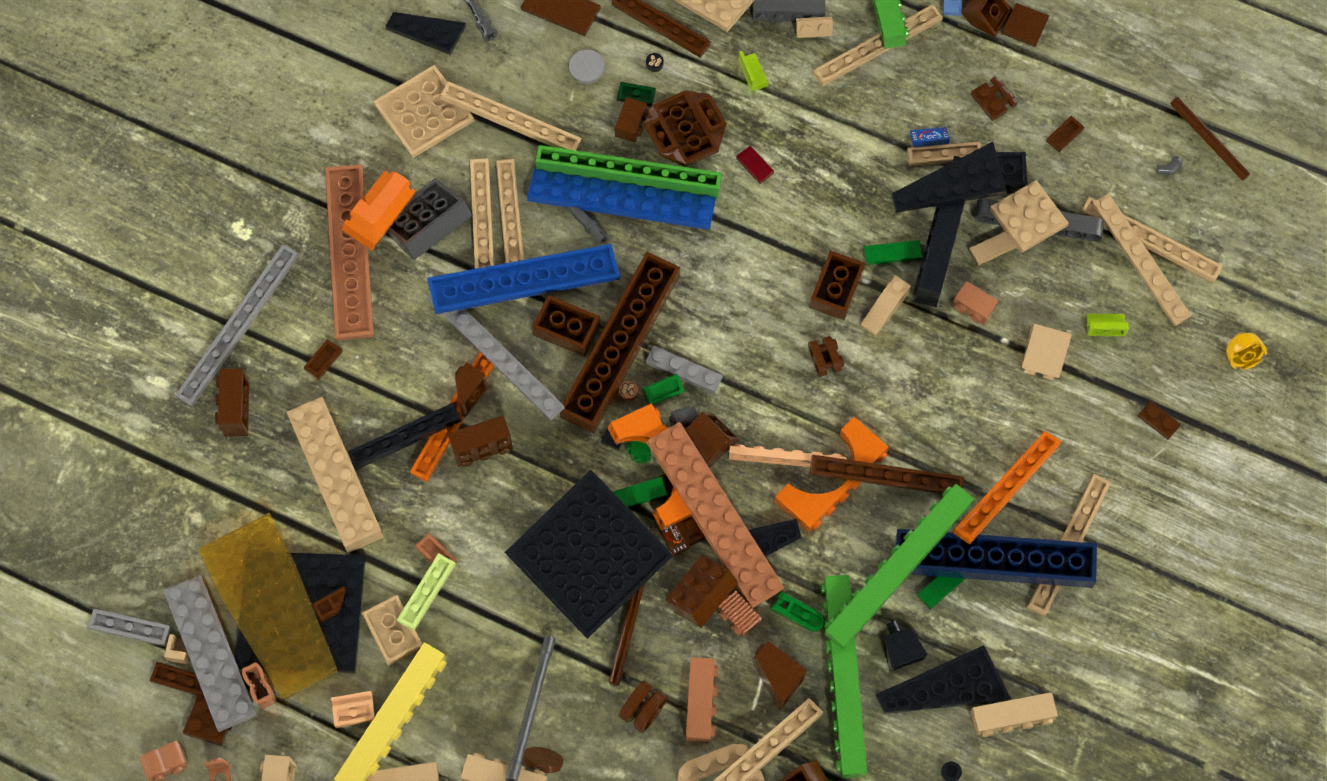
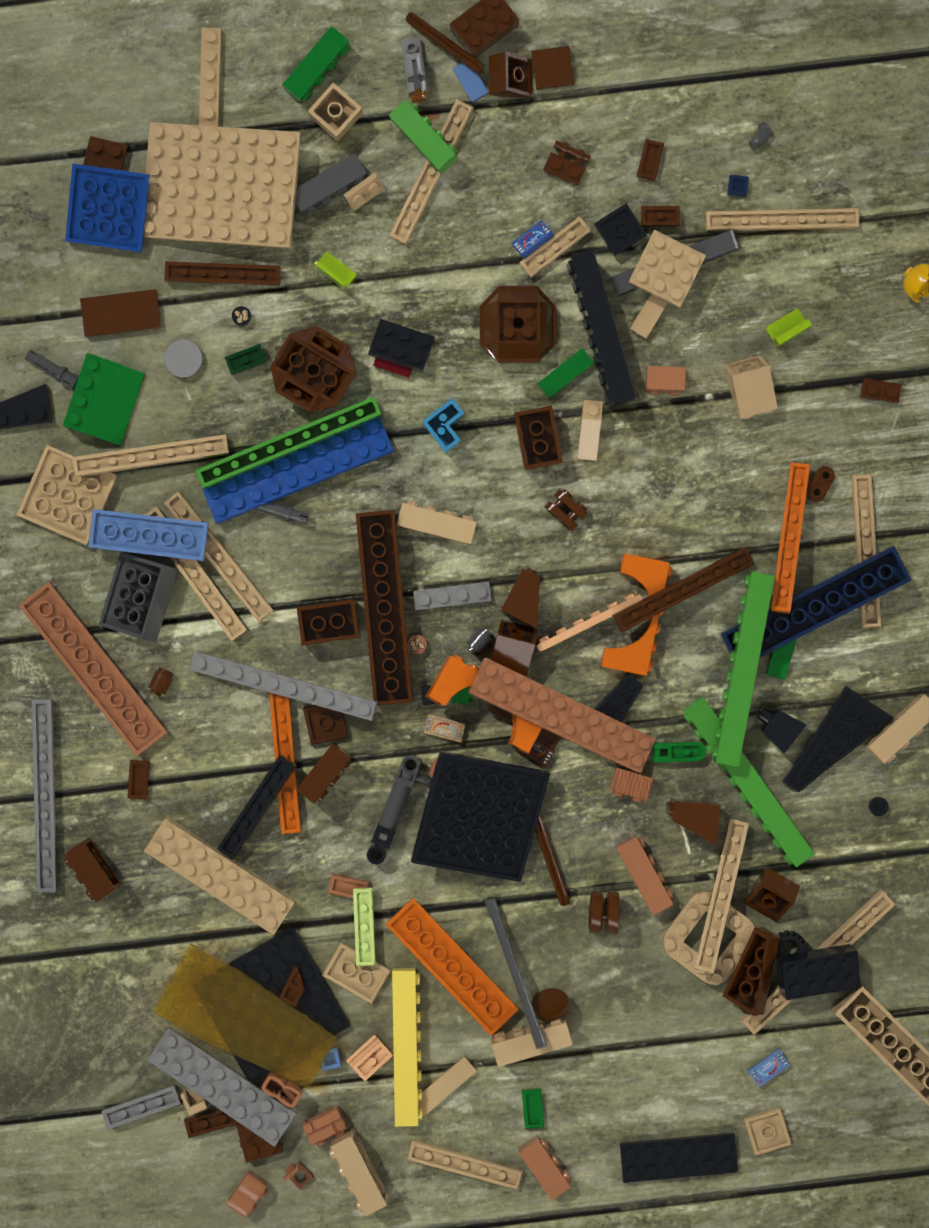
camera: 30 degrees left, 20 degrees up
orange brick [341,171,415,251] -> none
blue plate [427,244,620,314] -> none
reddish brown slope [455,362,488,418] -> none
green tile [613,477,668,508] -> none
reddish brown brick [615,97,649,143] -> none
green tile [642,373,685,405] -> none
reddish brown brick [665,555,738,628] -> none
black wing [891,142,1006,213] -> none
tan plate [1092,193,1192,327] -> none
reddish brown axle [1170,97,1250,180] -> none
none -> green slope [62,353,145,446]
none -> medium blue plate [88,509,209,561]
none -> reddish brown brick [148,667,173,697]
none -> nougat brick [302,1105,348,1146]
none -> reddish brown tile [303,705,349,745]
none -> medium blue plate [318,1047,341,1071]
none -> dark grey piece [367,754,431,865]
none -> black plate [368,319,435,373]
none -> orange plate [385,897,519,1036]
none -> tan brick [397,501,477,545]
none -> dark azure brick [422,398,464,454]
none -> tan tile [424,714,466,743]
none -> reddish brown piece [480,286,556,364]
none -> reddish brown slope [501,567,540,628]
none -> reddish brown plate [641,206,680,227]
none -> dark blue tile [727,175,749,197]
none -> reddish brown plate [806,466,835,503]

